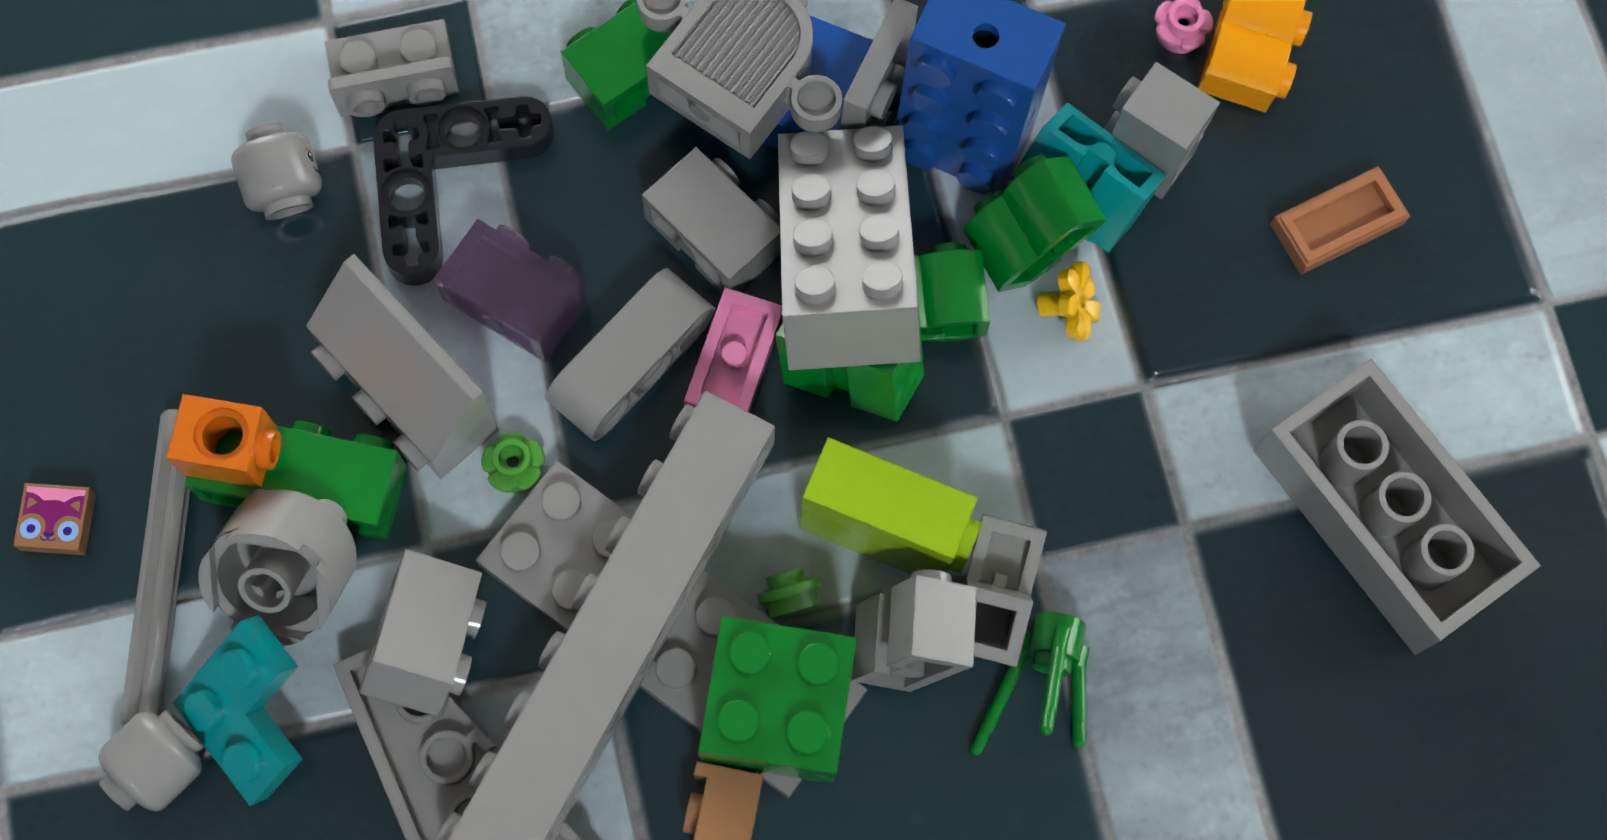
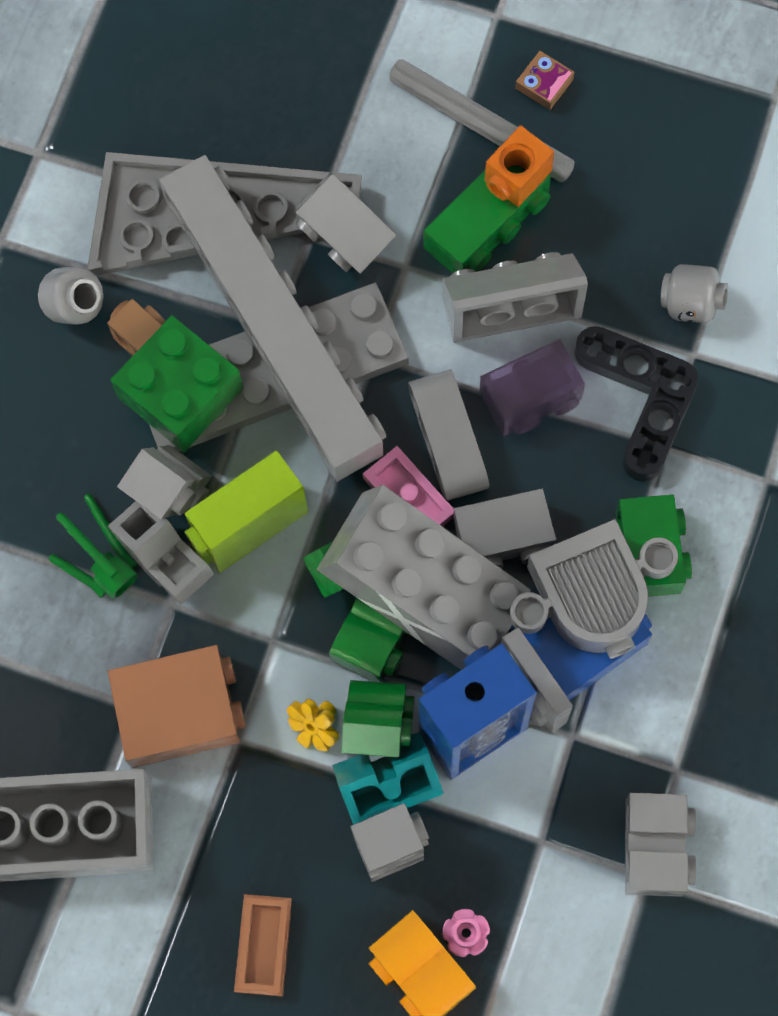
camera: 130 degrees right, 0 degrees up
light grey head [98,709,204,812] -> none
teal plate [172,615,303,806] -> none
light grey brick [198,489,357,646] -> none
light grey bracket [324,19,460,117] -> none
bright green plate [481,432,545,493] -> none
bright green plate [756,567,822,618] -> none
none -> nougat brick [107,645,246,768]

